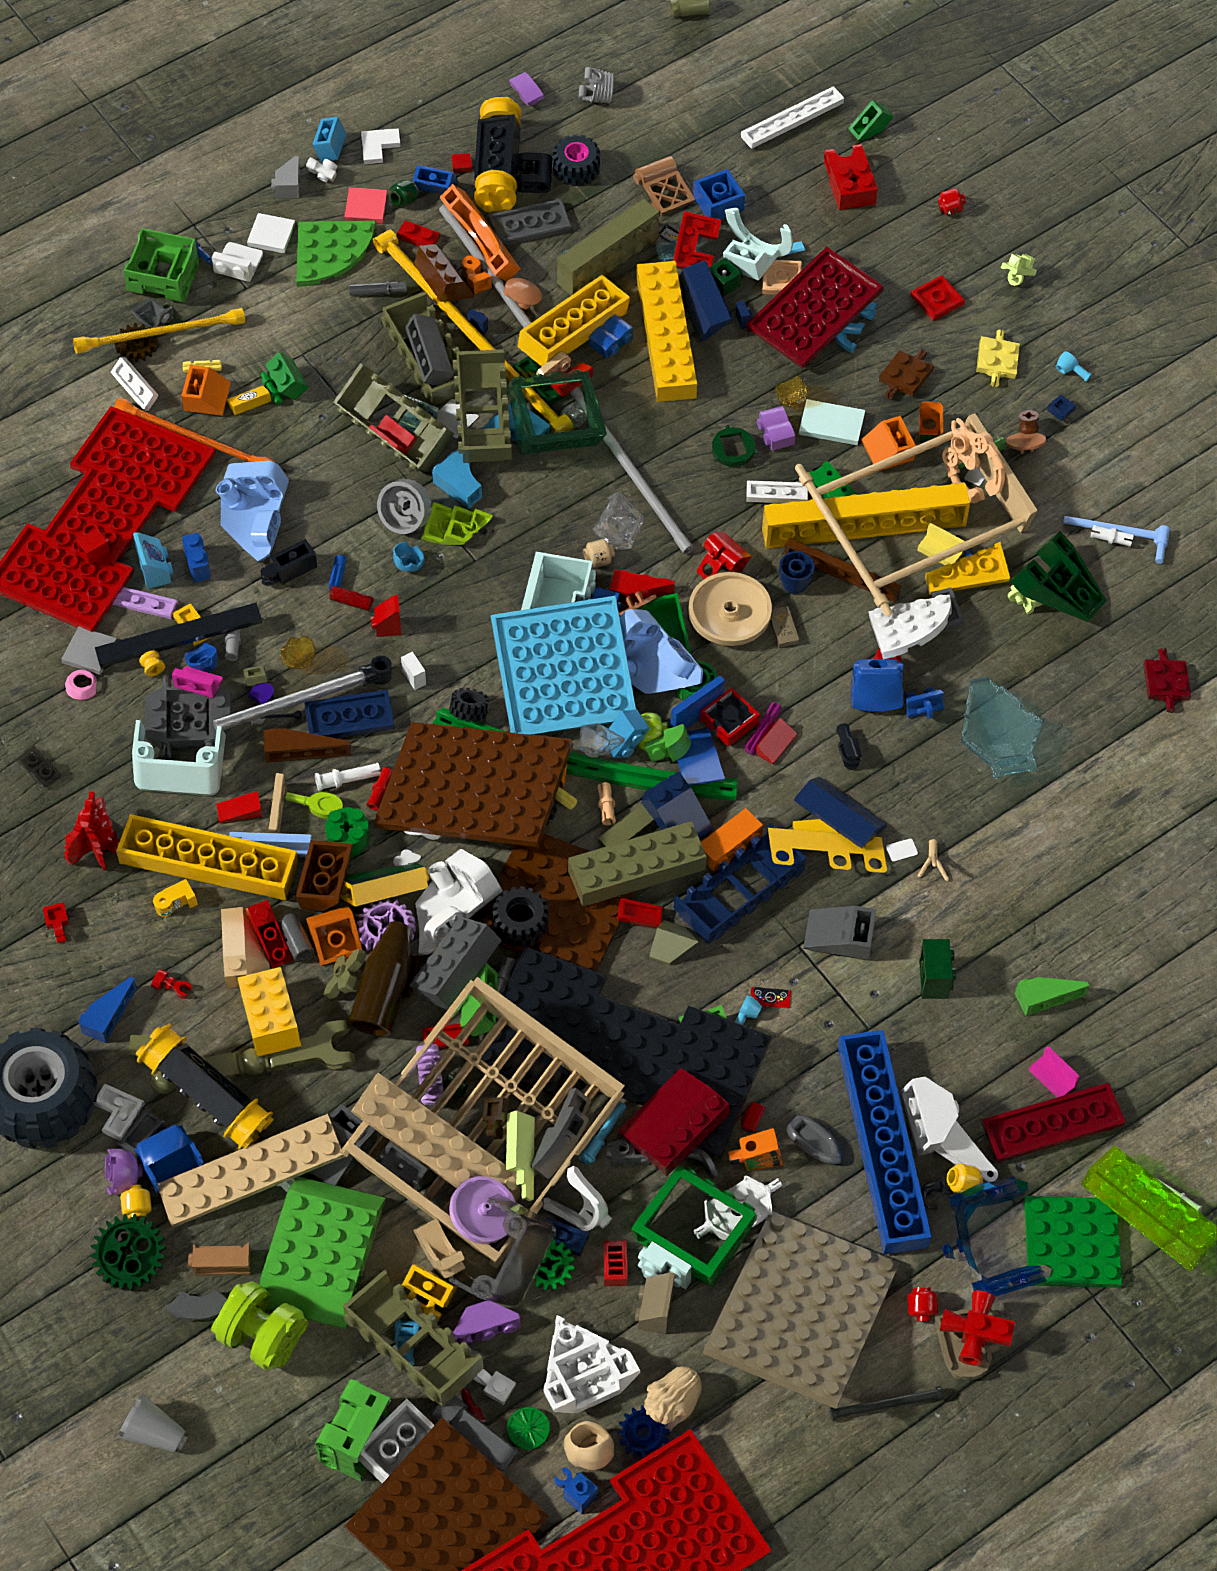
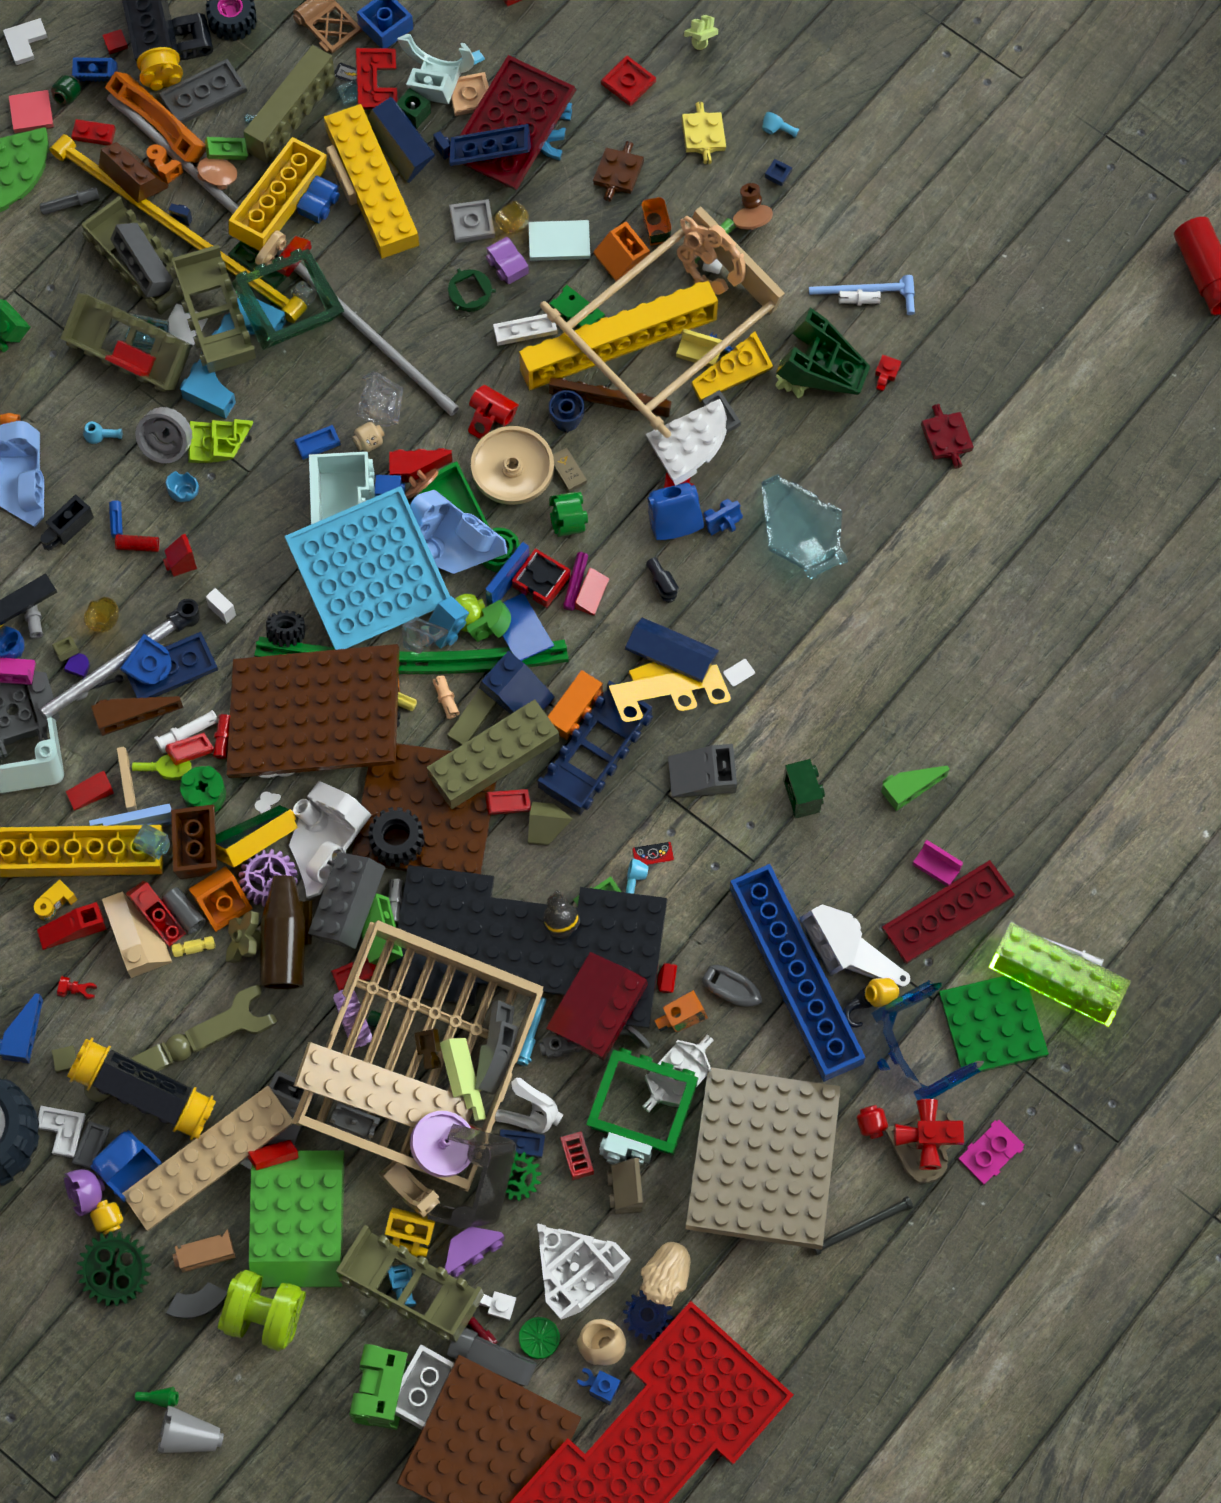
camera: 15 degrees left, 10 degrees up
yellow brick [237,967,301,1057] -> none
tan plant [918,839,949,881] -> none
none -> red slope [37,902,107,950]
none -> medium azure bar [83,421,123,444]
none -> blue tile [120,634,172,685]
none -> clear light blue brick [133,823,170,860]
none -> green cone [135,1387,179,1409]
none -> red tile [165,733,214,765]
none -> light yellow axle [172,936,215,957]
none -> bright green plate [205,137,248,160]
none -> red tile [248,1140,299,1170]
none -> blue tile [294,425,341,460]
none -> tan tile [327,145,357,205]
none -> dark blue slope [449,124,531,166]
none -> light grey tile [449,199,495,243]
none -> clear smoke hair [542,890,580,940]
none -> green brick [549,492,588,537]
none -> red plate [875,354,902,391]
none -> dark pink piece [958,1120,1024,1185]

